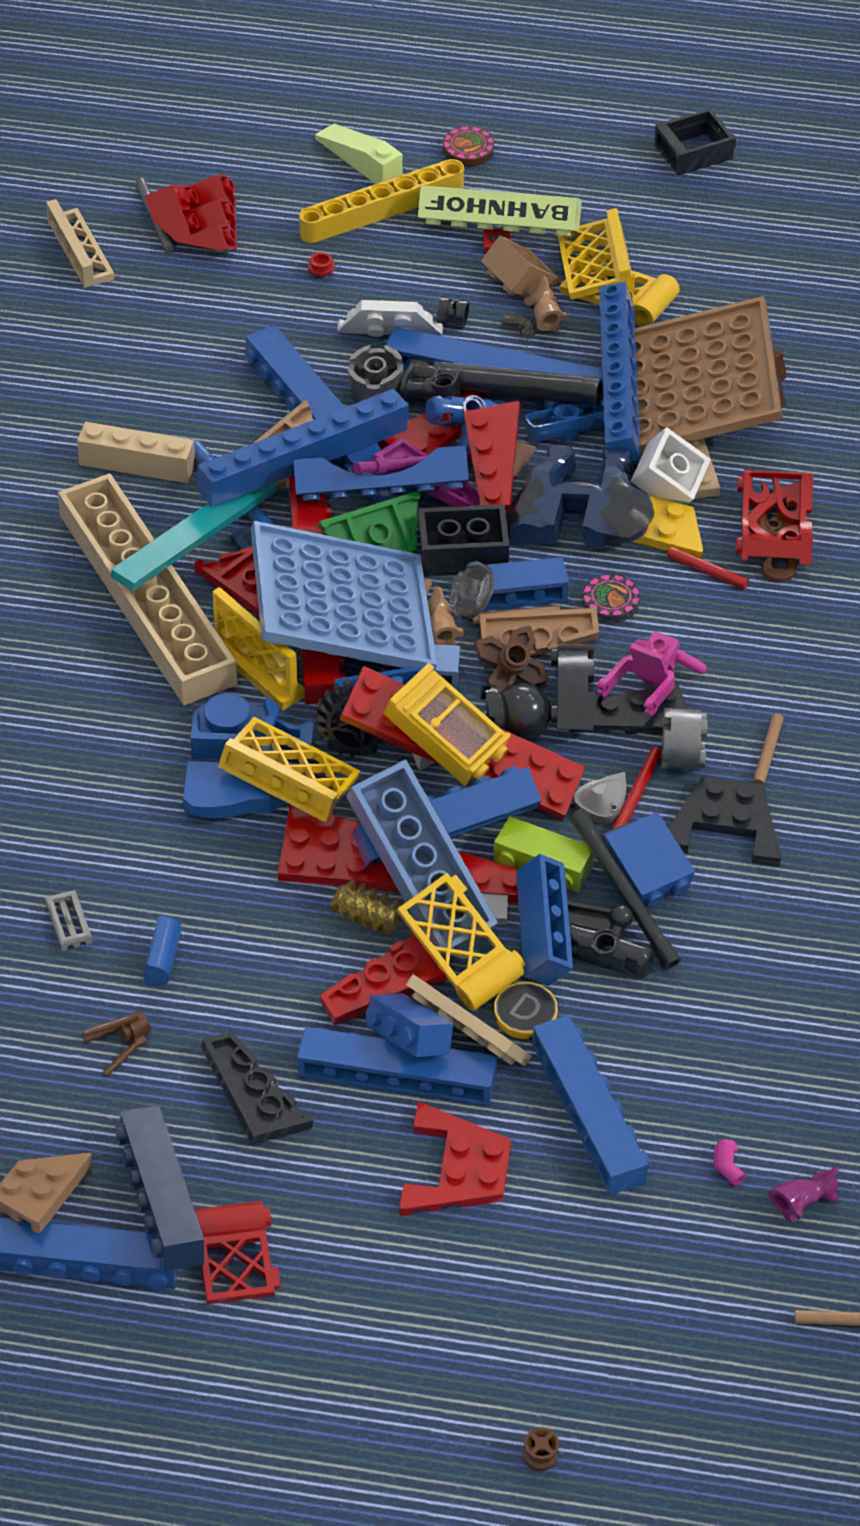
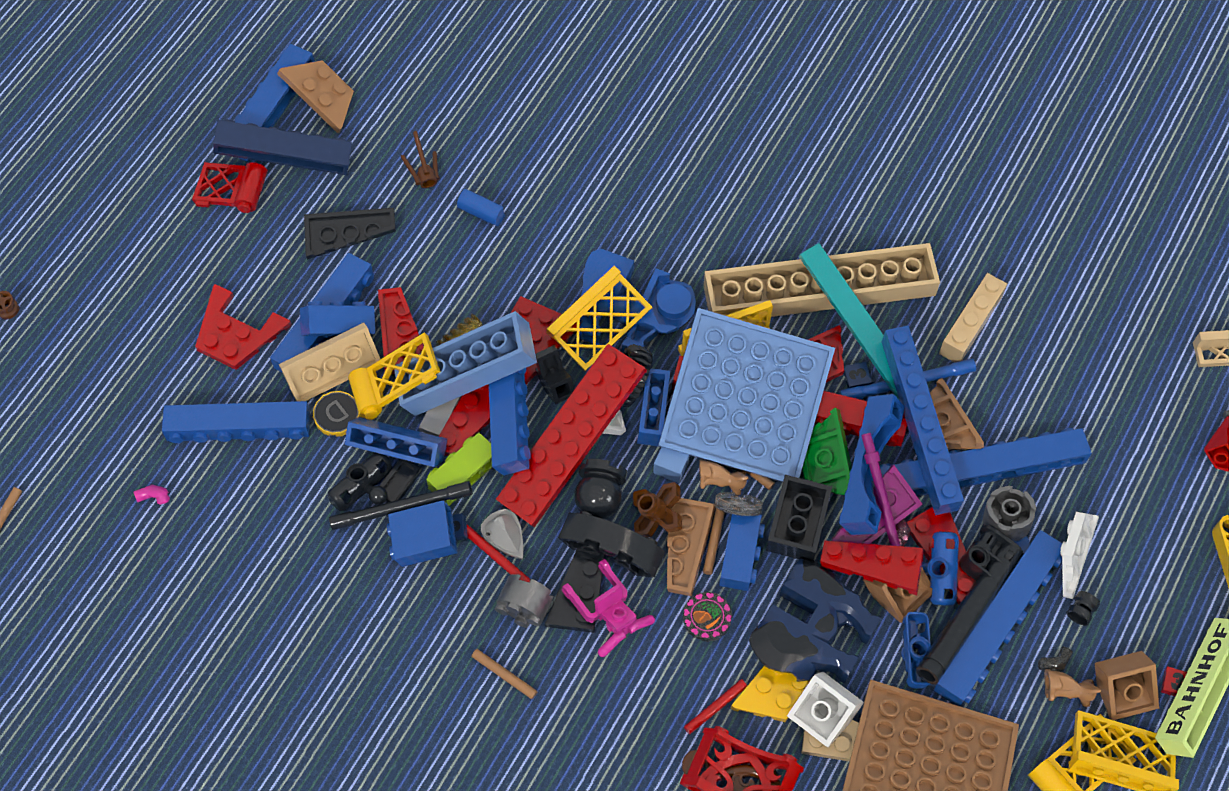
camera: 110 degrees right, 15 degrees up
light grey tile [45,890,92,951] -> none
red plate [308,252,335,277] -> none
yellow door [383,663,511,786] -> none
blue brick [599,281,641,462] -> none
black wing [668,777,781,867] -> none
magenta animal [768,1166,840,1222] -> none

